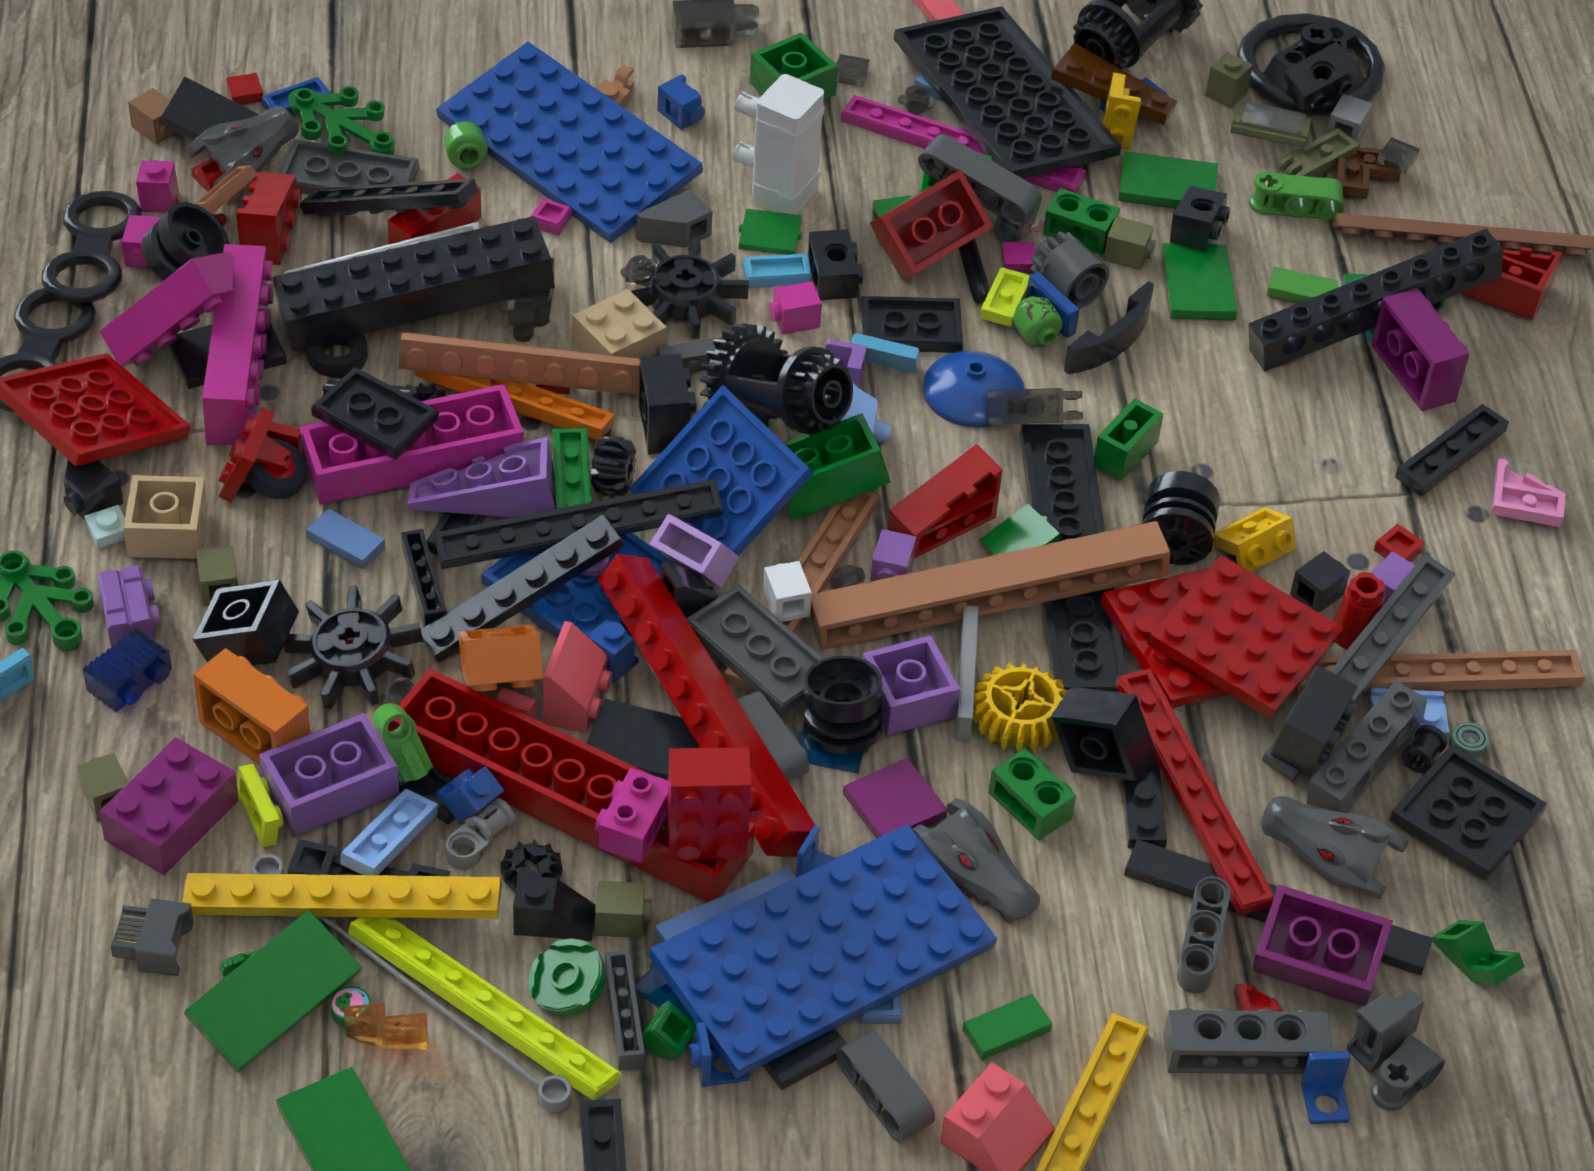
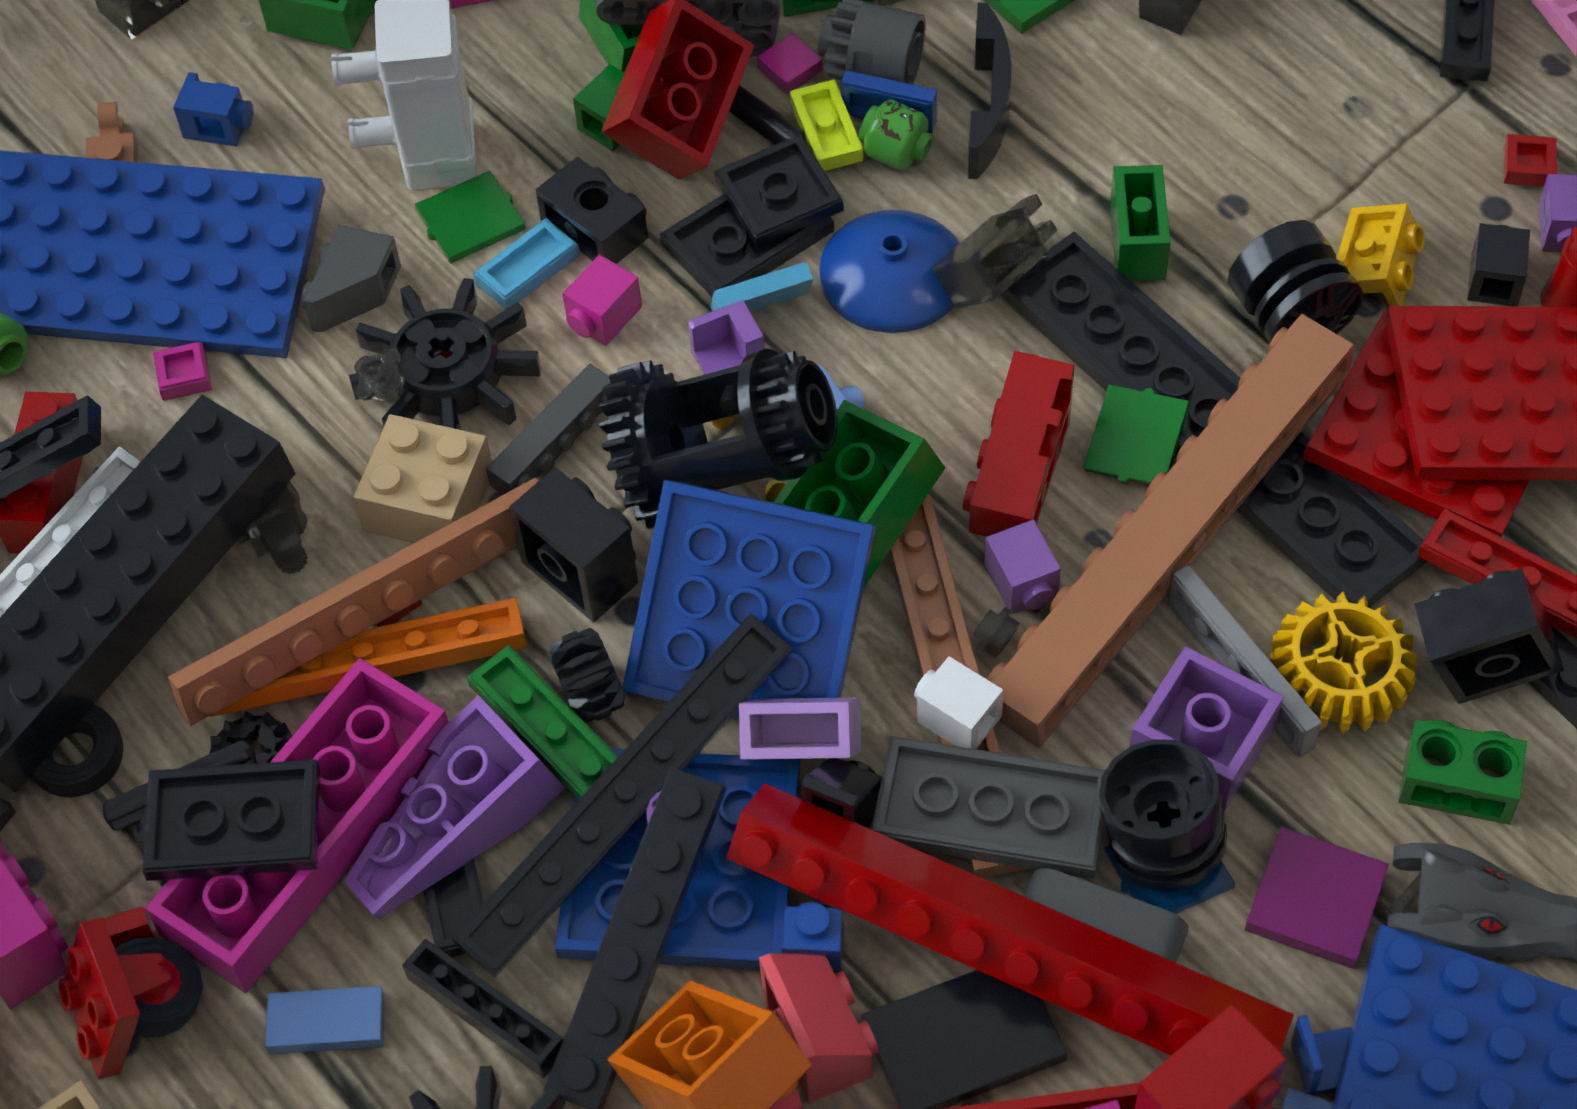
camera: 30 degrees left, 10 degrees up
none -> black tile [714,134,844,249]

